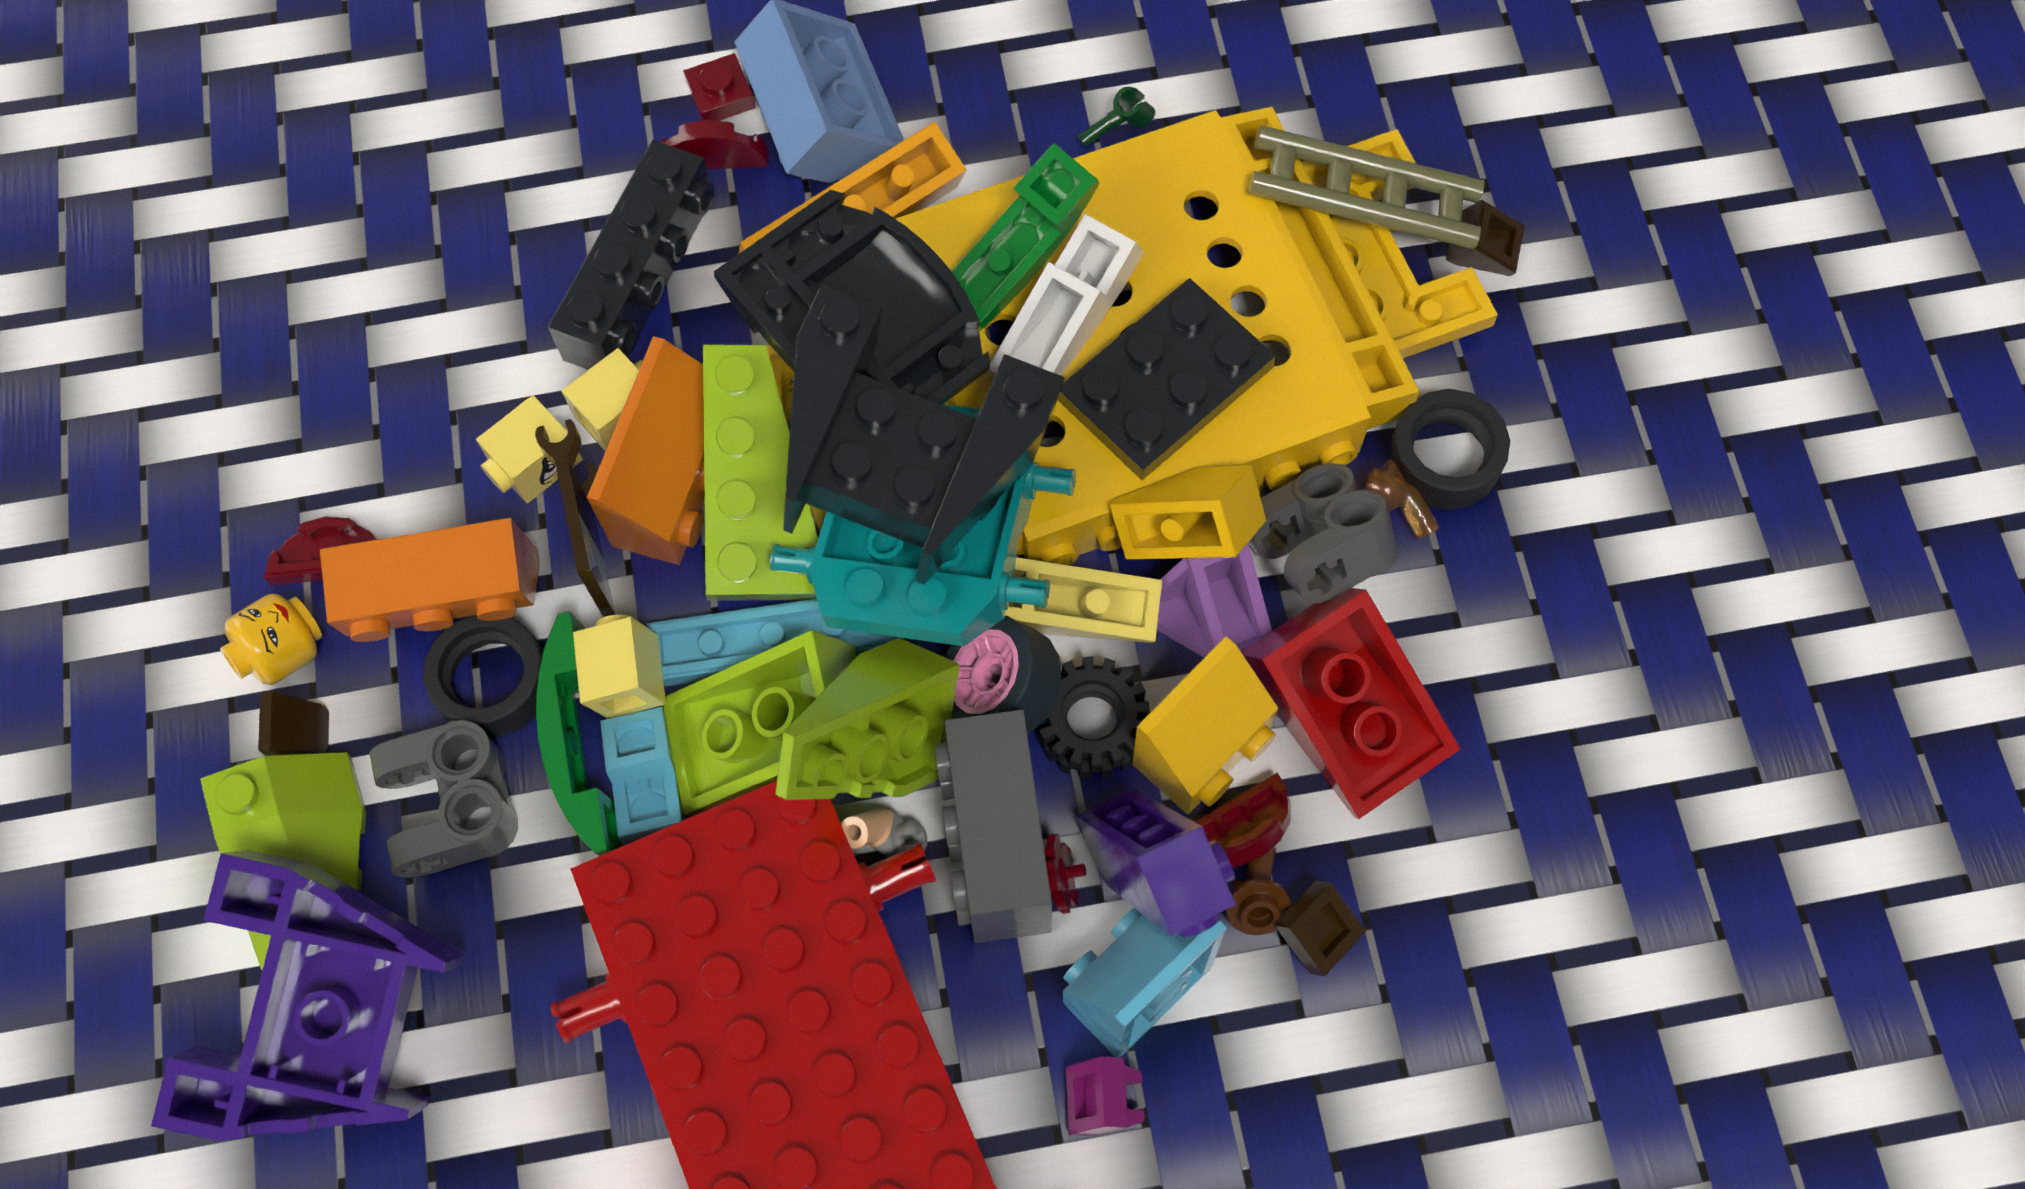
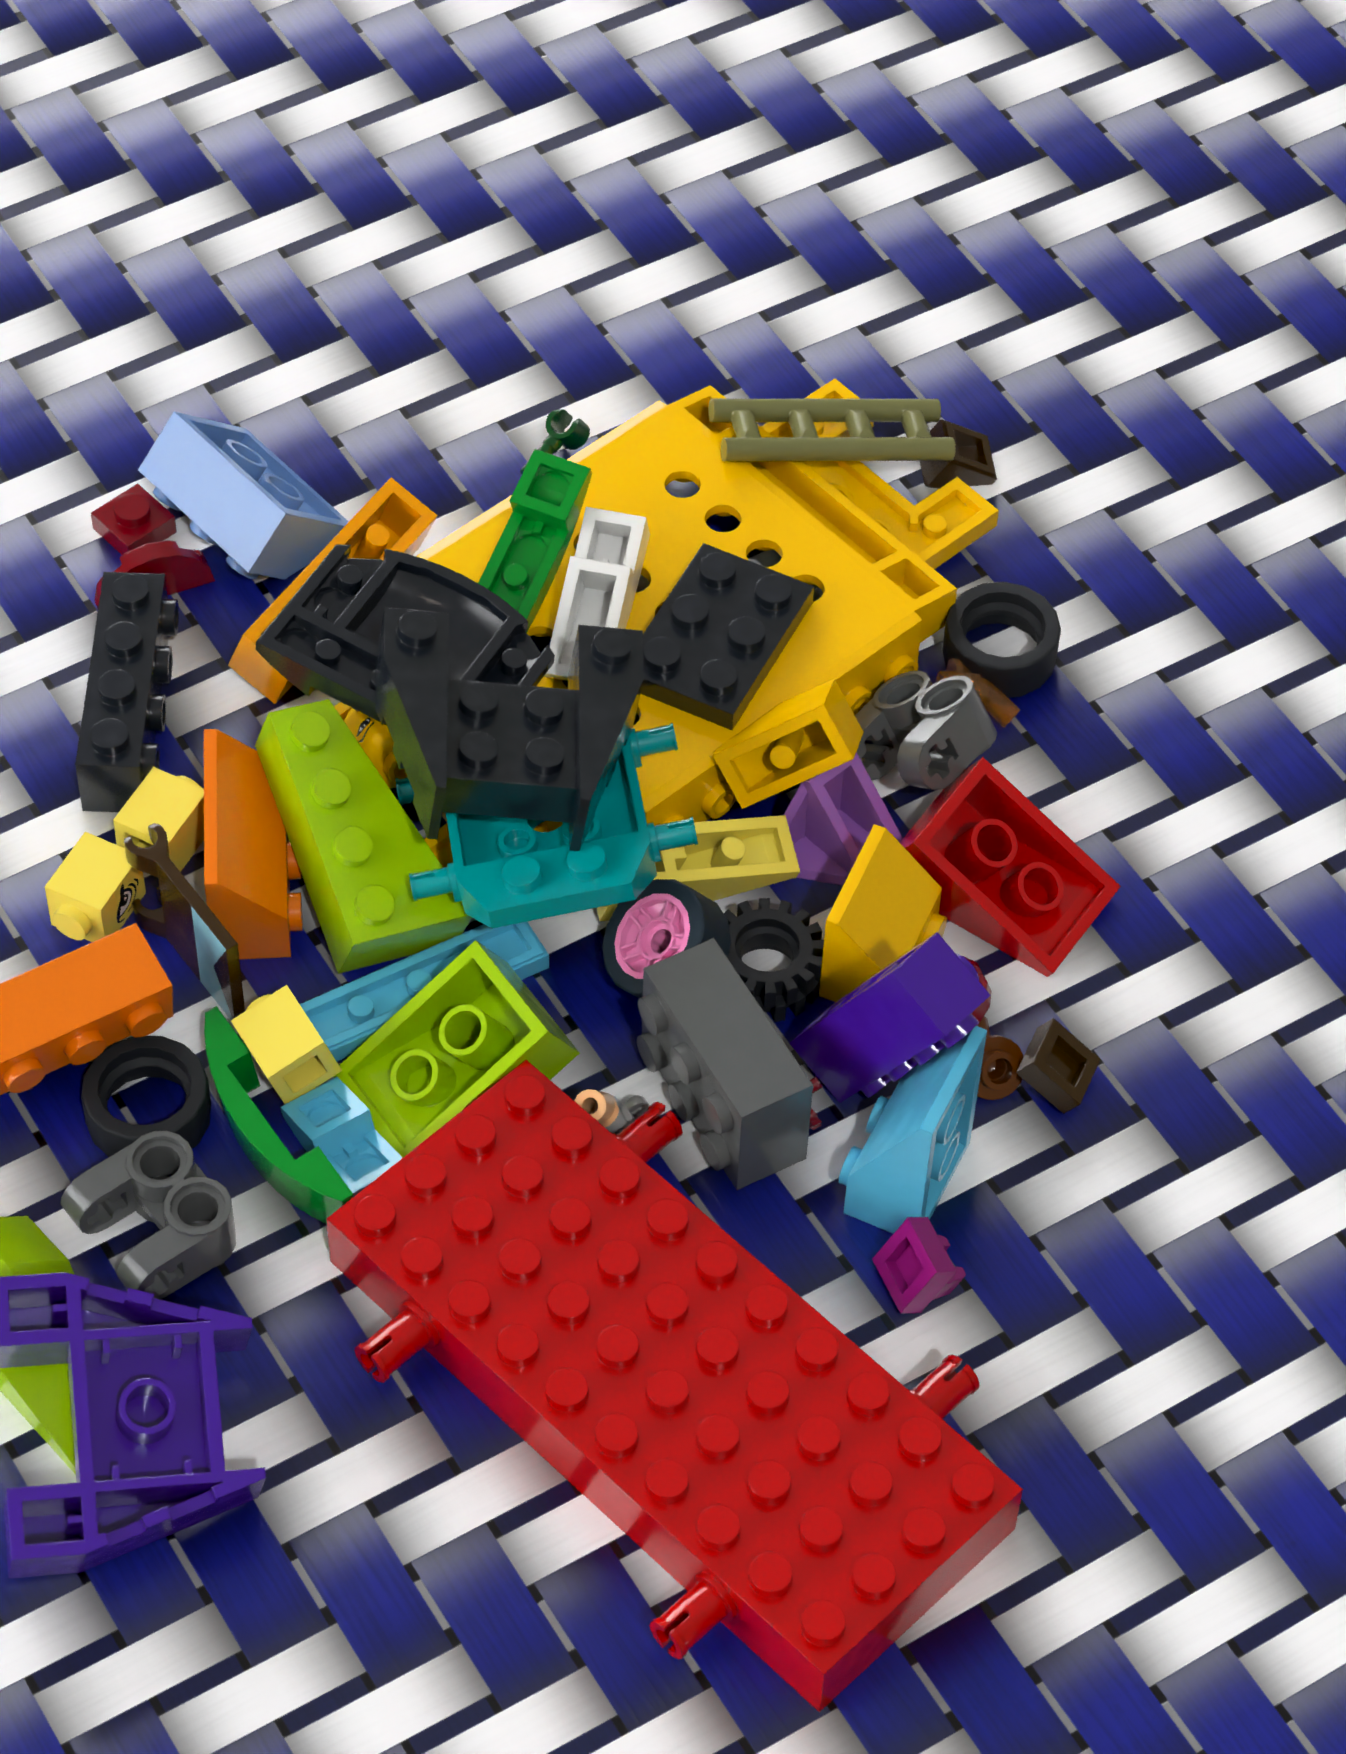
camera: 25 degrees left, 15 degrees down
lime wedge [775,638,960,800] -> none

